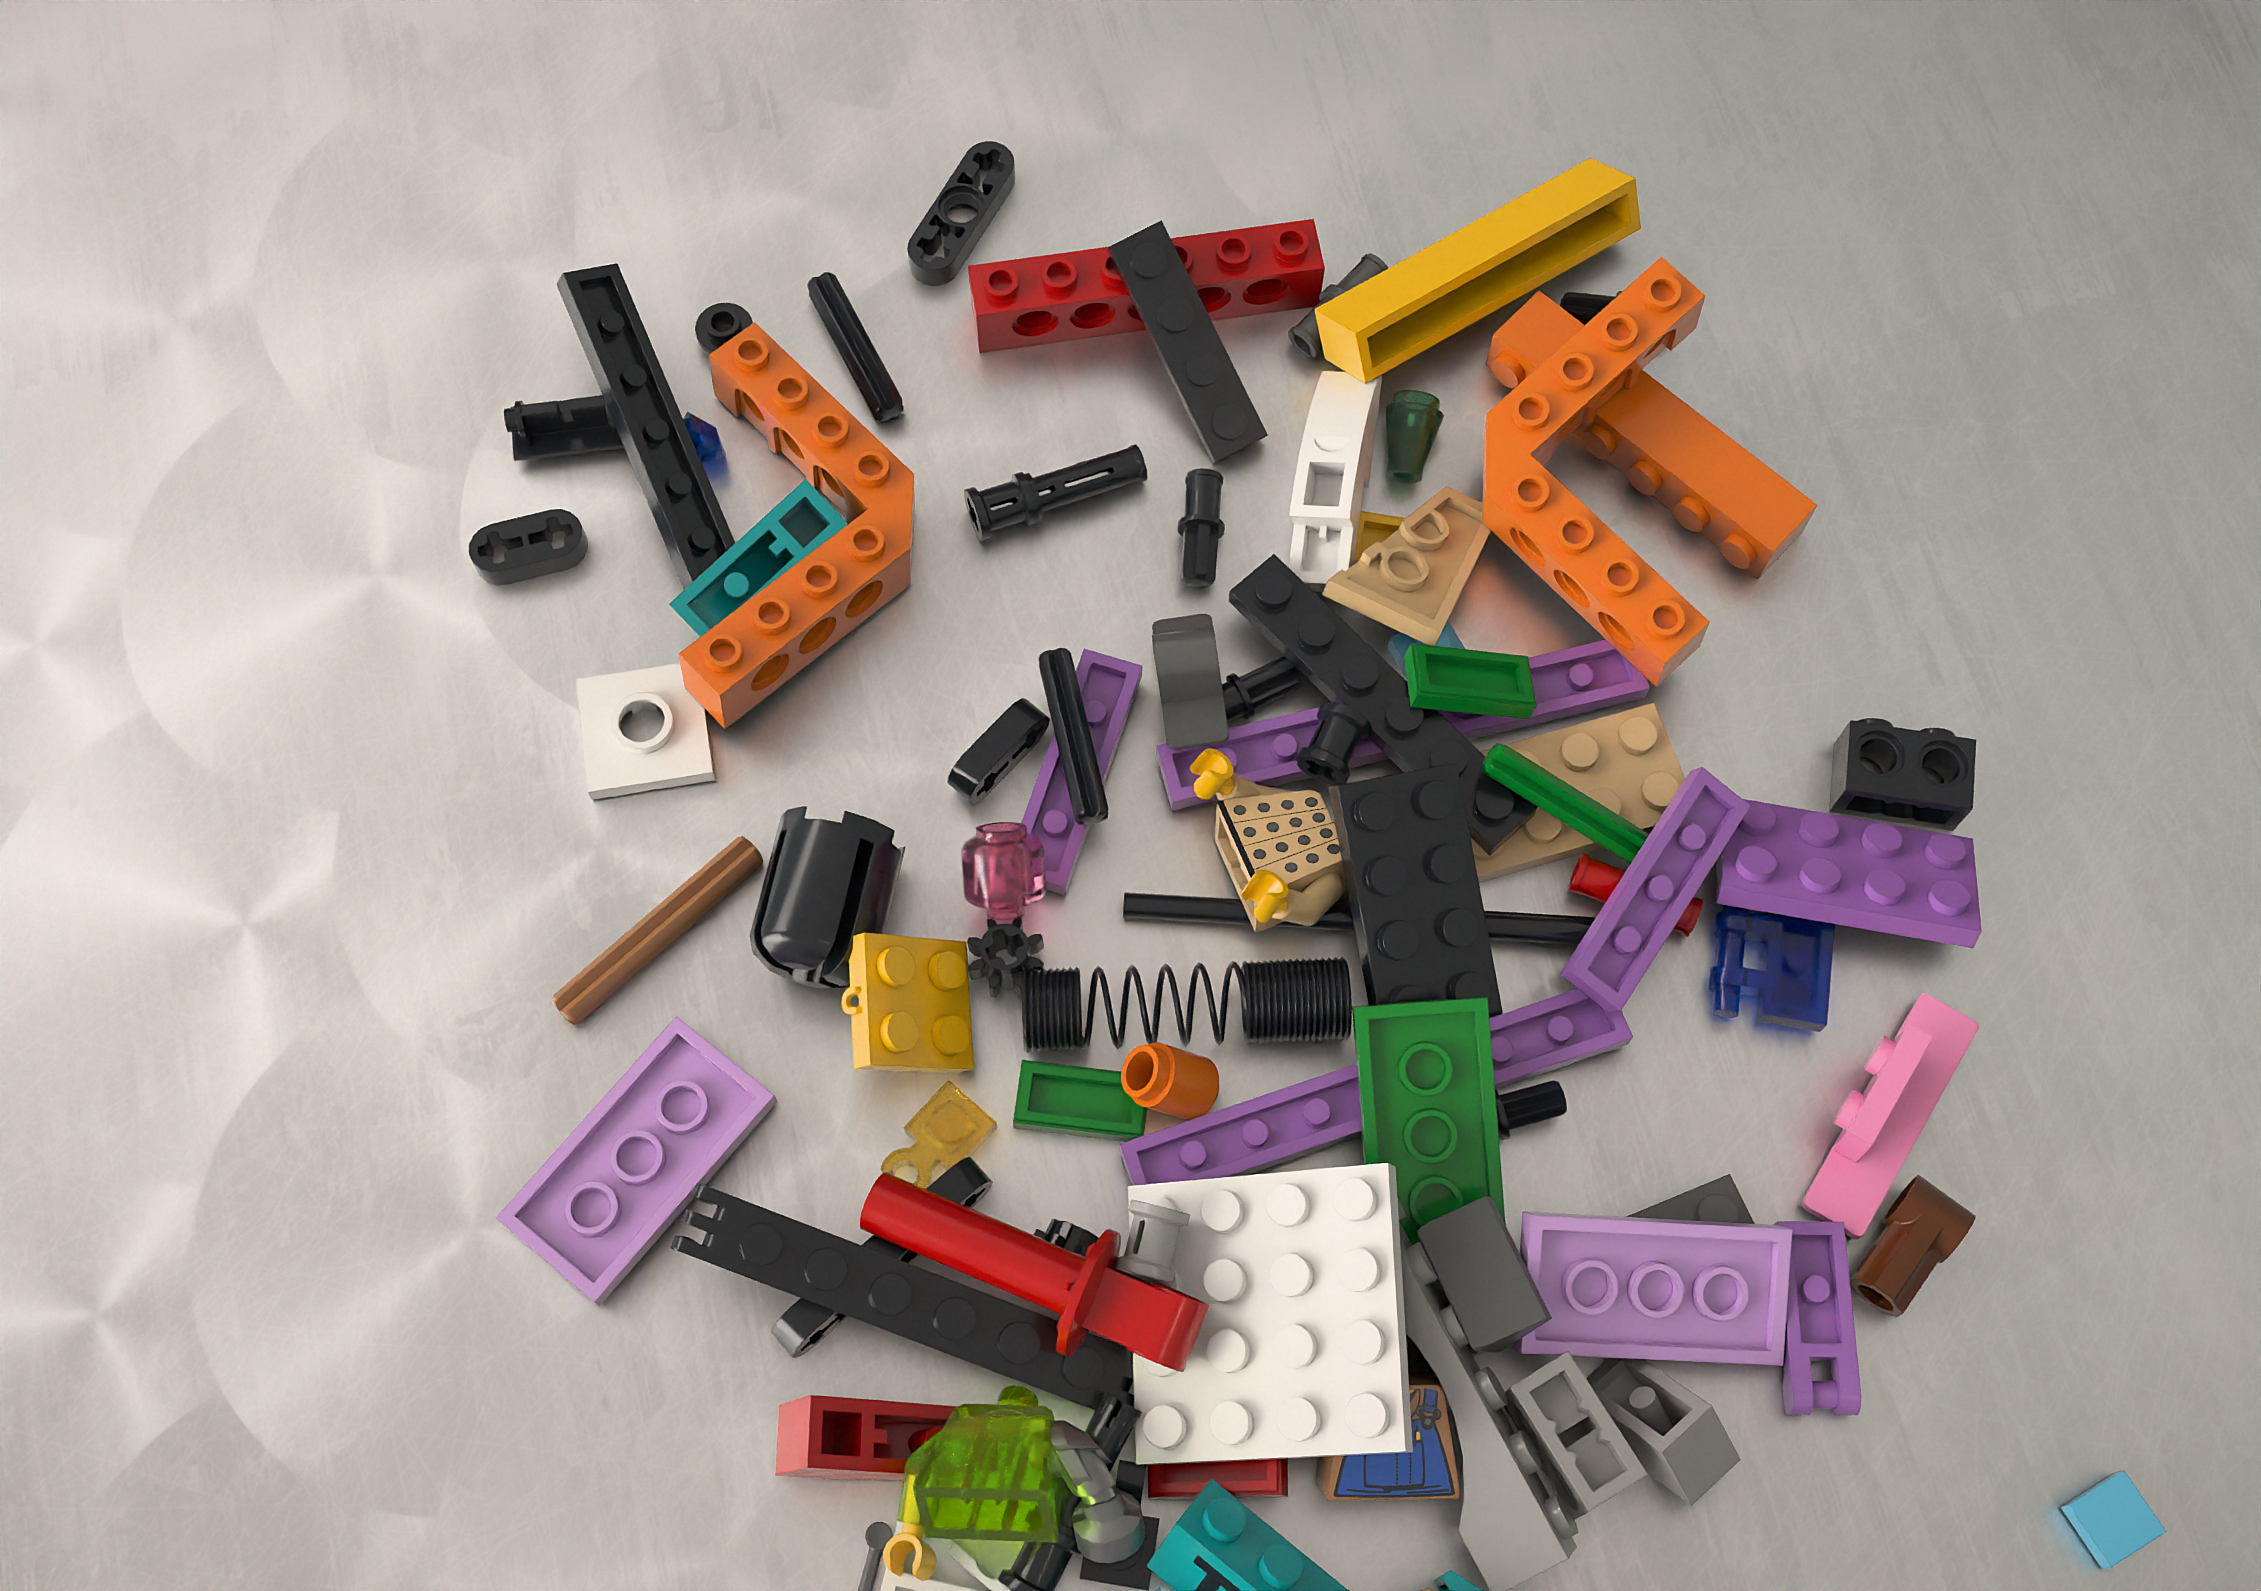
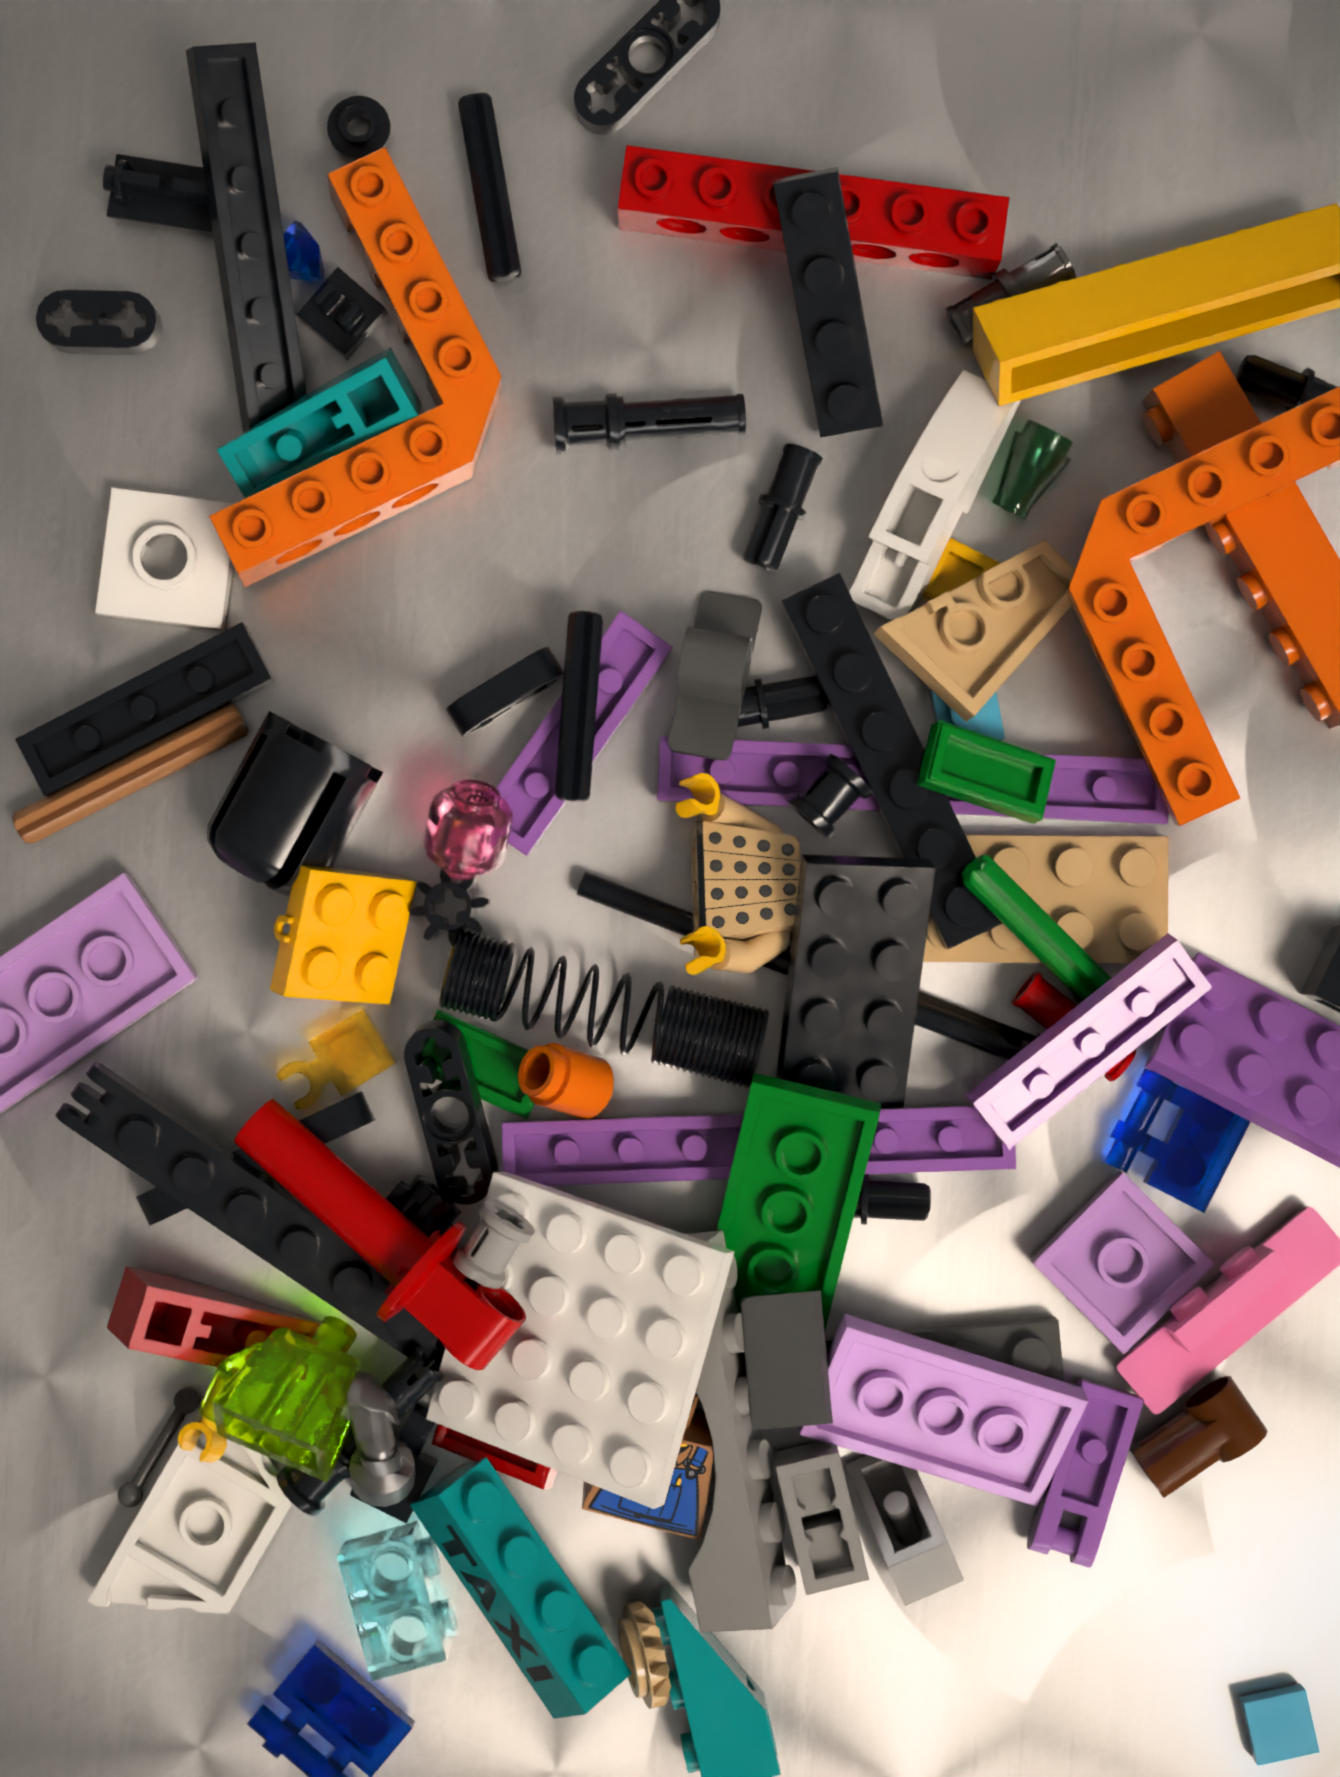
camera: 20 degrees right, 20 degrees up
none -> black plate [15,622,275,796]
none -> black tile [296,267,388,361]
none -> black beam [404,1020,498,1205]
none -> lavender plate [1029,1171,1214,1354]

